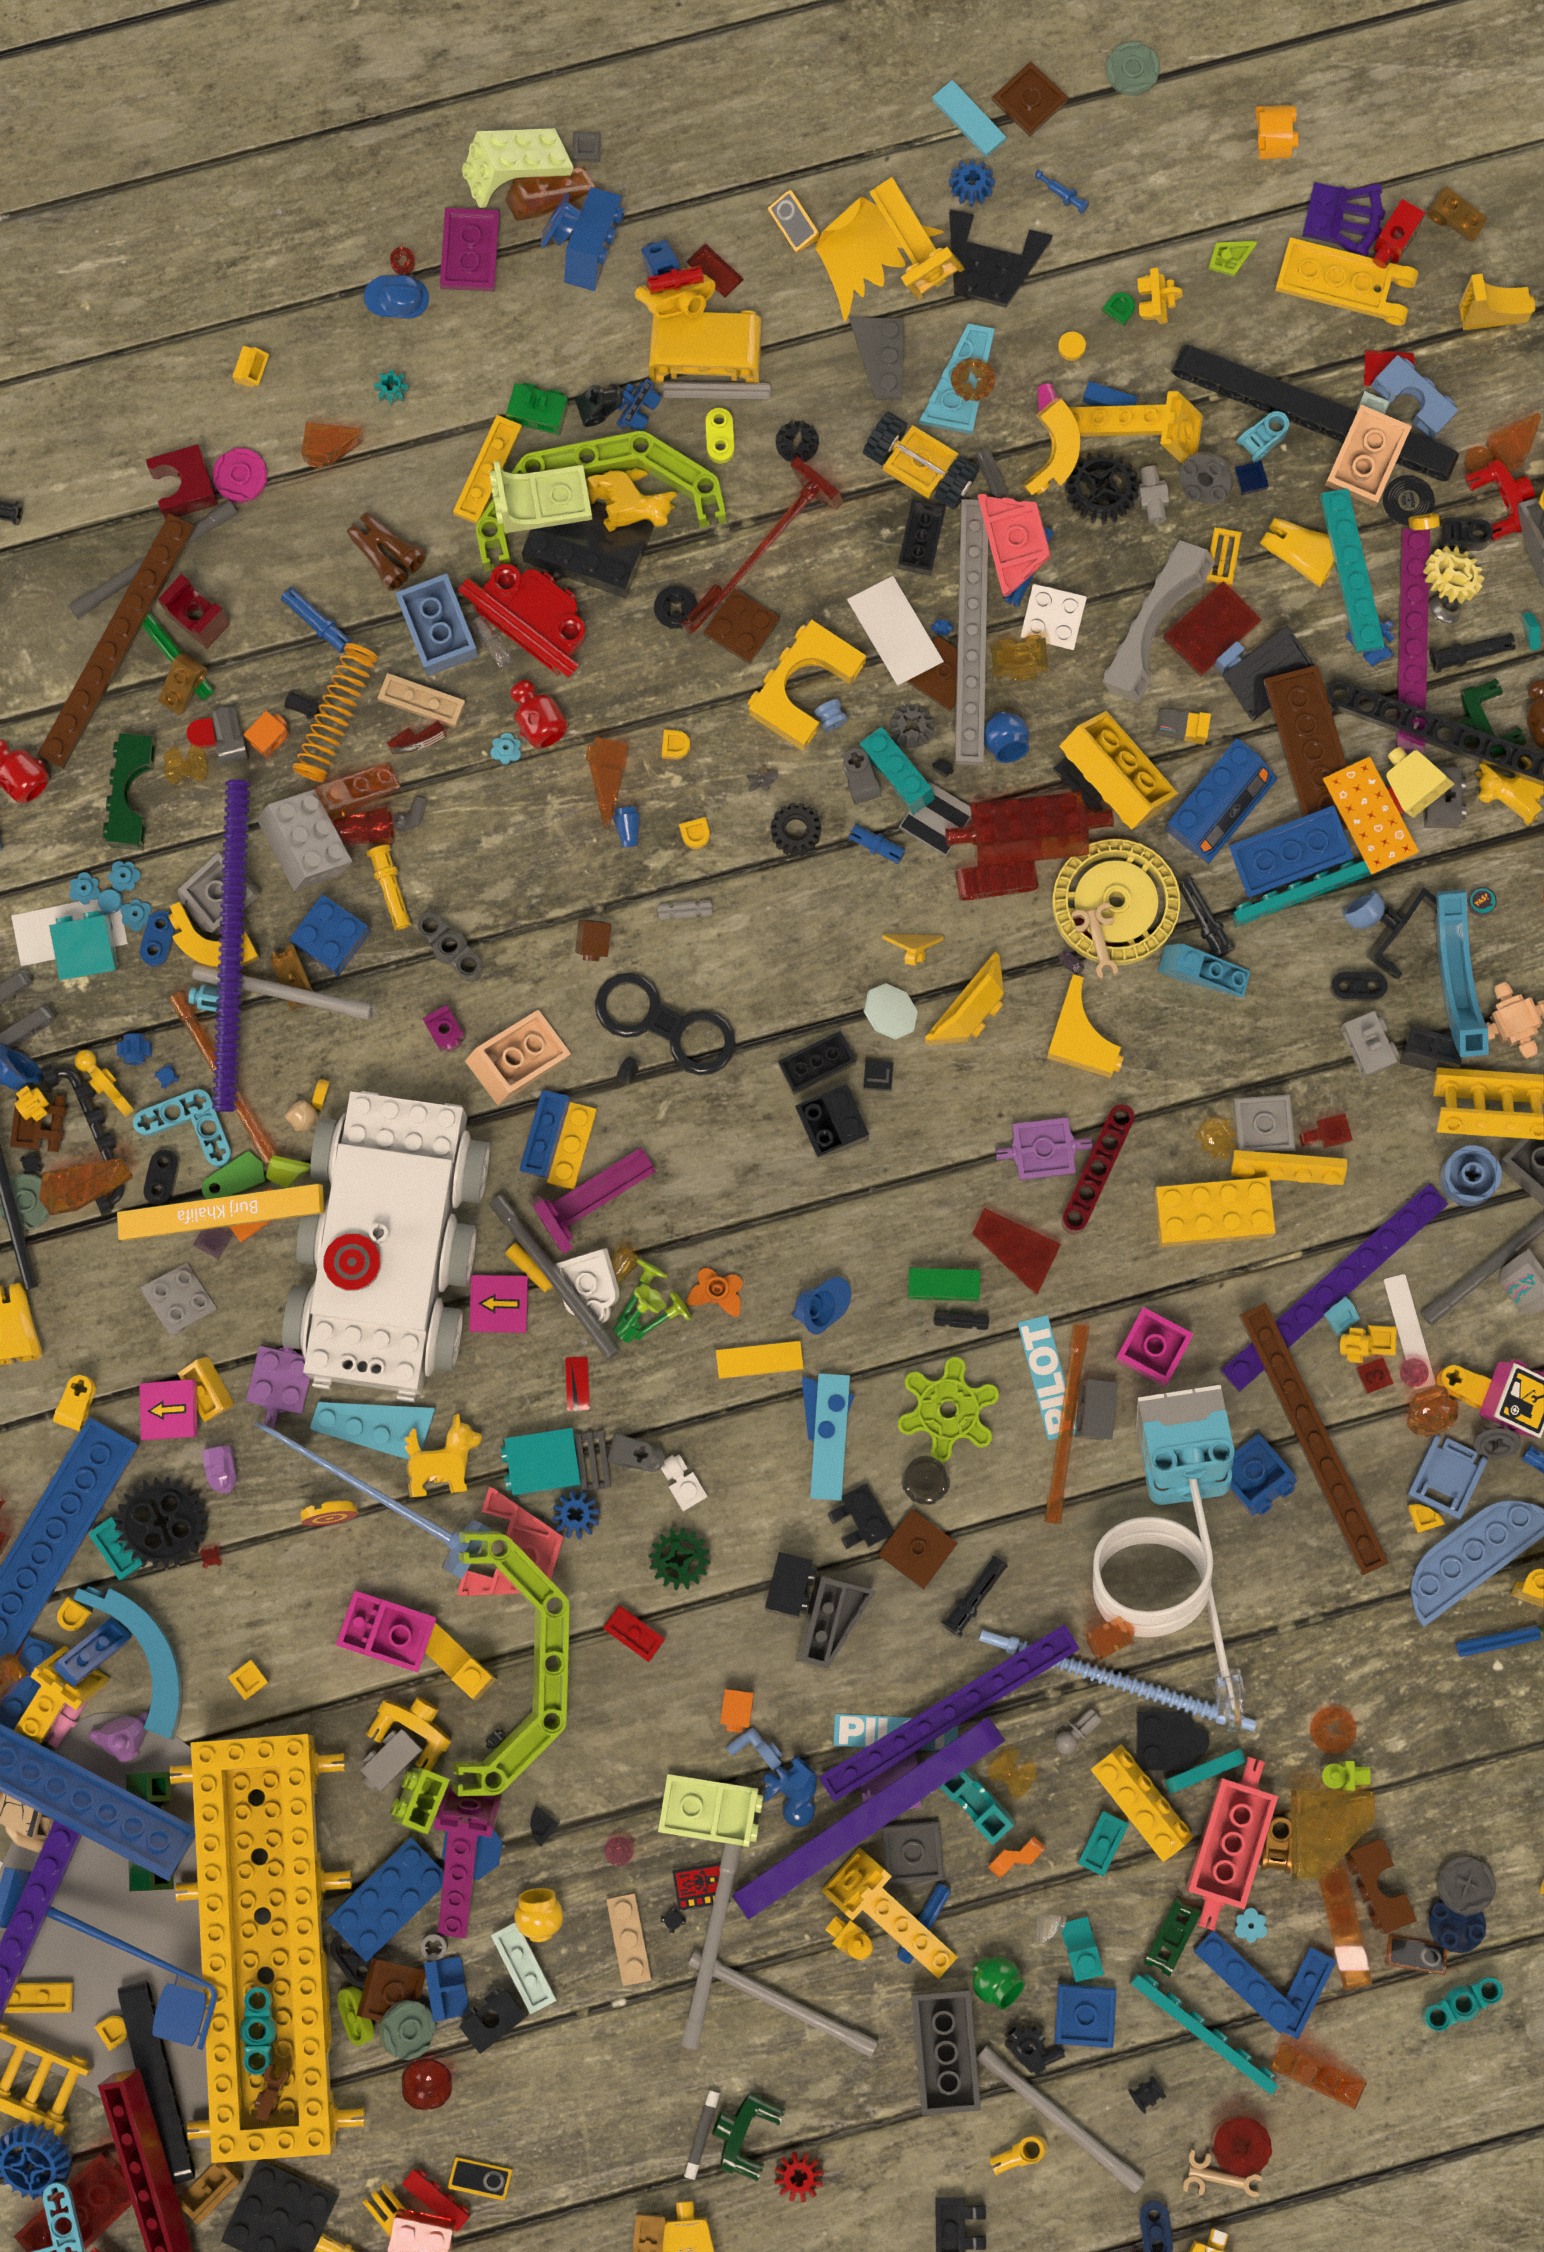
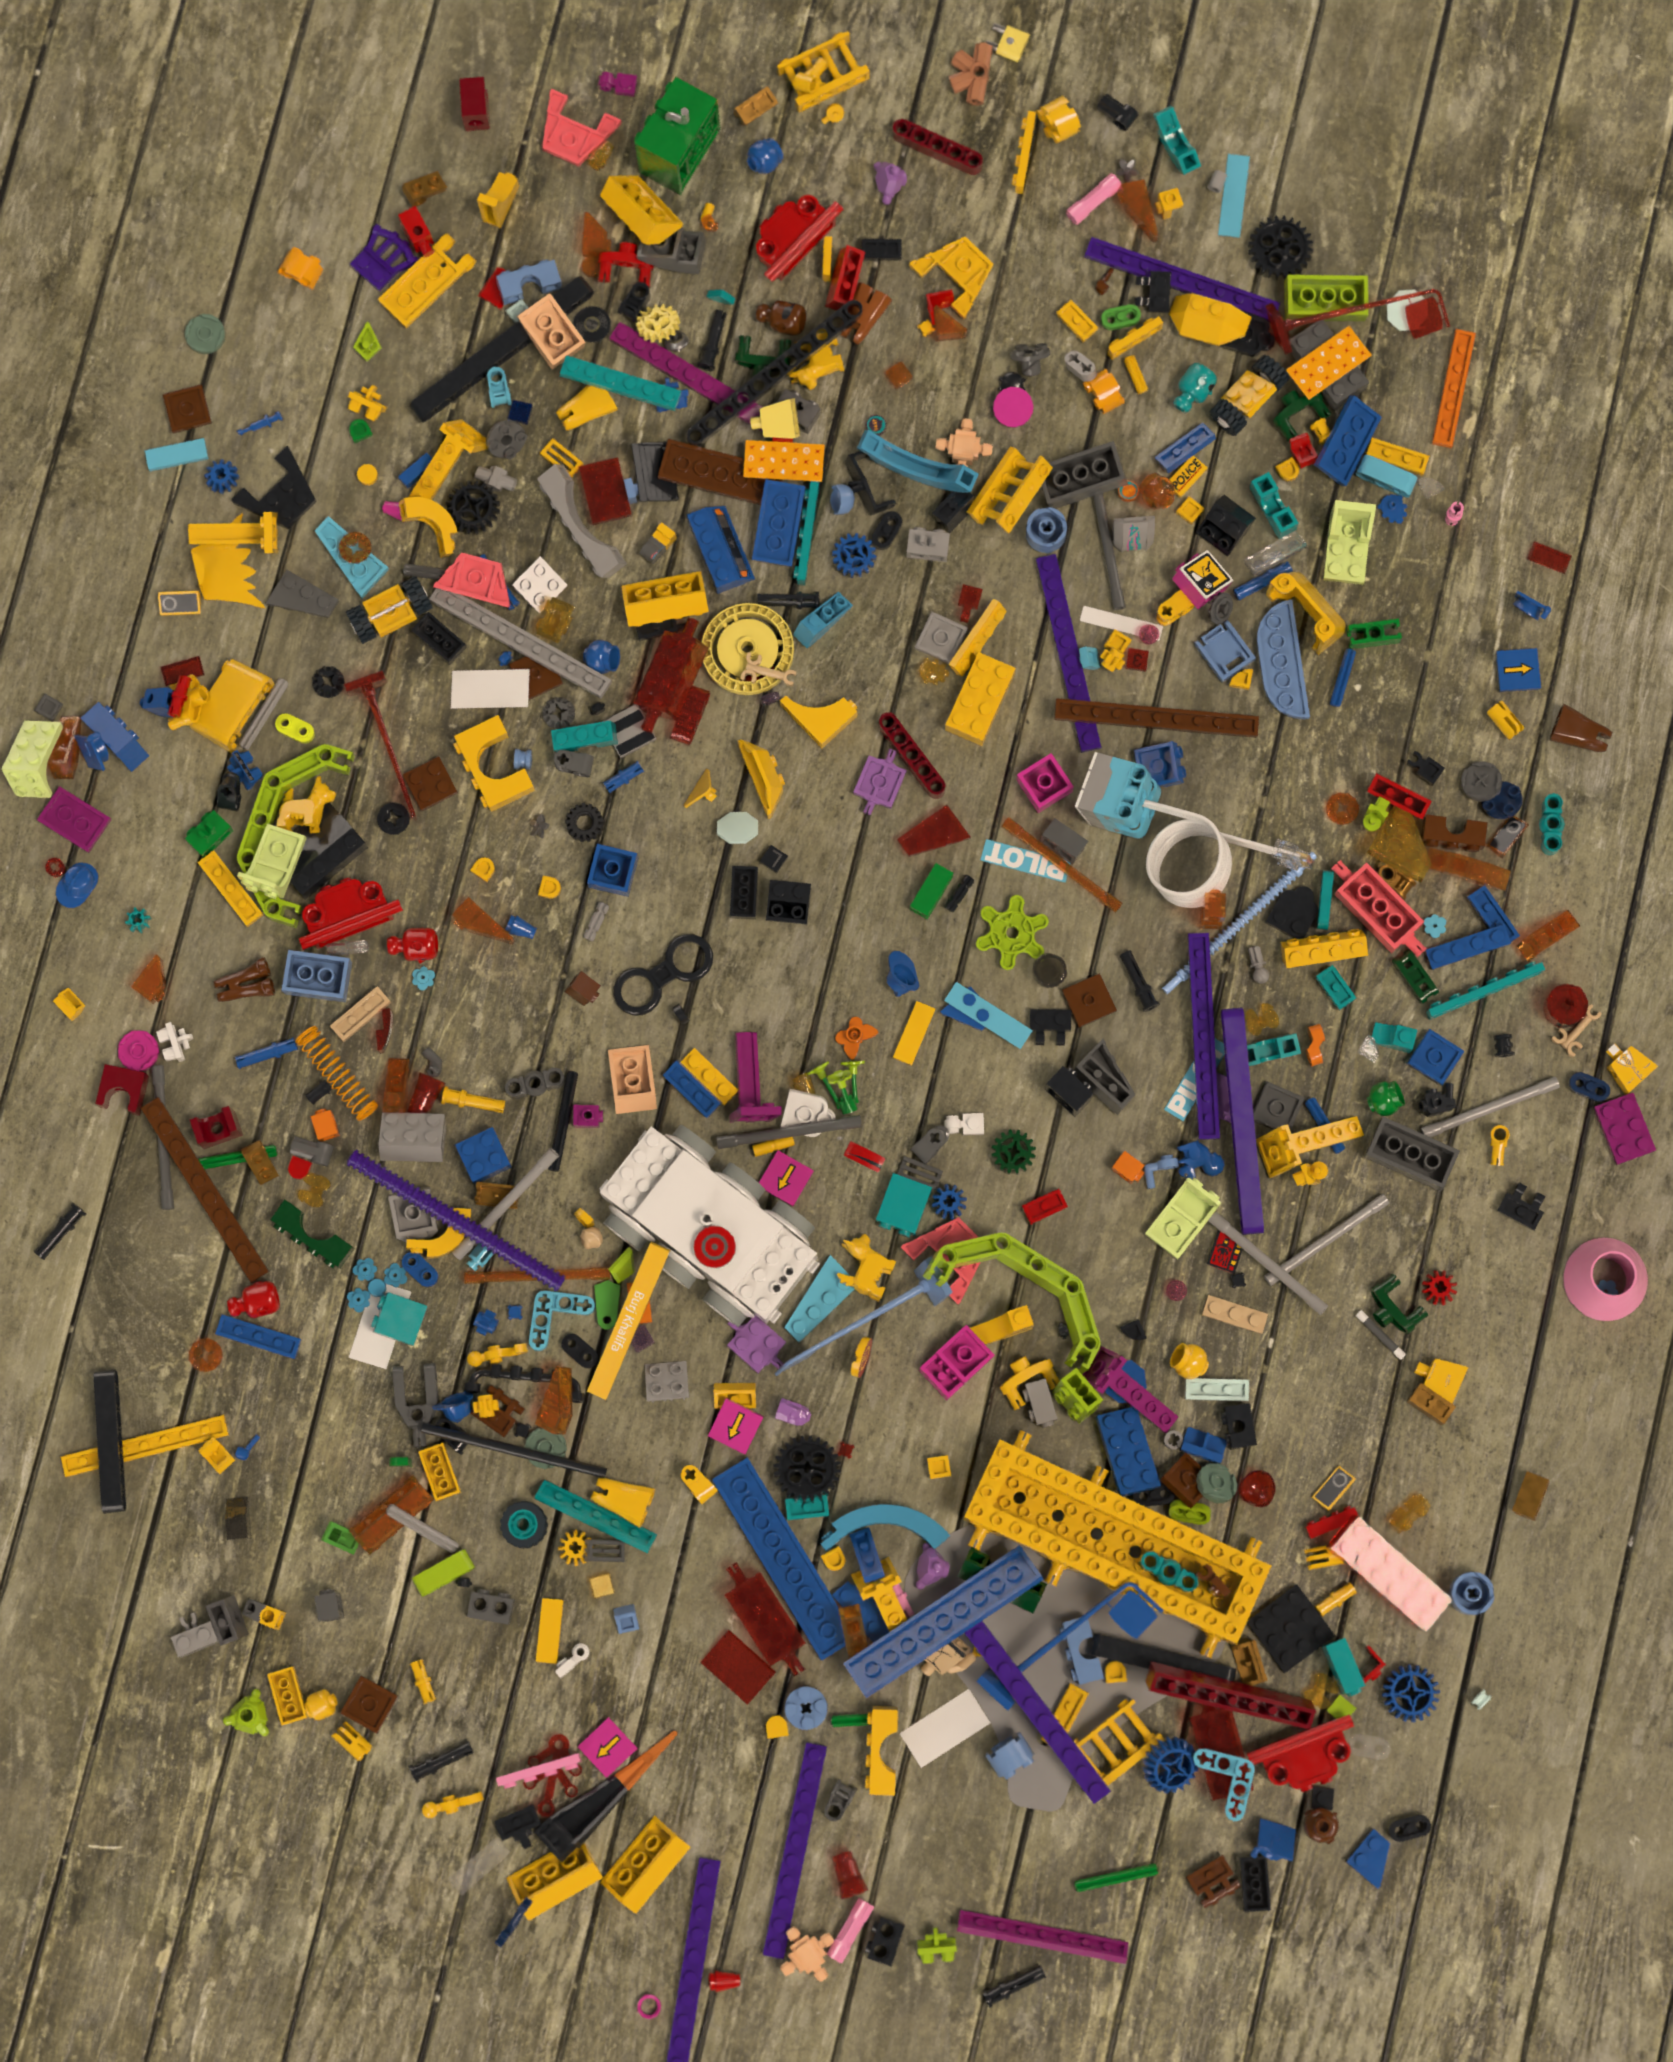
camera: 60 degrees left, 0 degrees up
clear orange piece [1406,1385,1459,1437] -> none
yellow tile [1408,513,1440,530] -> none
none -> white hips [156,1022,193,1062]
none -> black axle [548,1071,578,1172]
none -> blue brick [587,844,638,897]
none -> blue gear [832,533,876,578]
none -> medium blue arch [1059,1618,1104,1685]
none -> red brick [1367,772,1432,819]
none -> black plate [1406,751,1445,786]

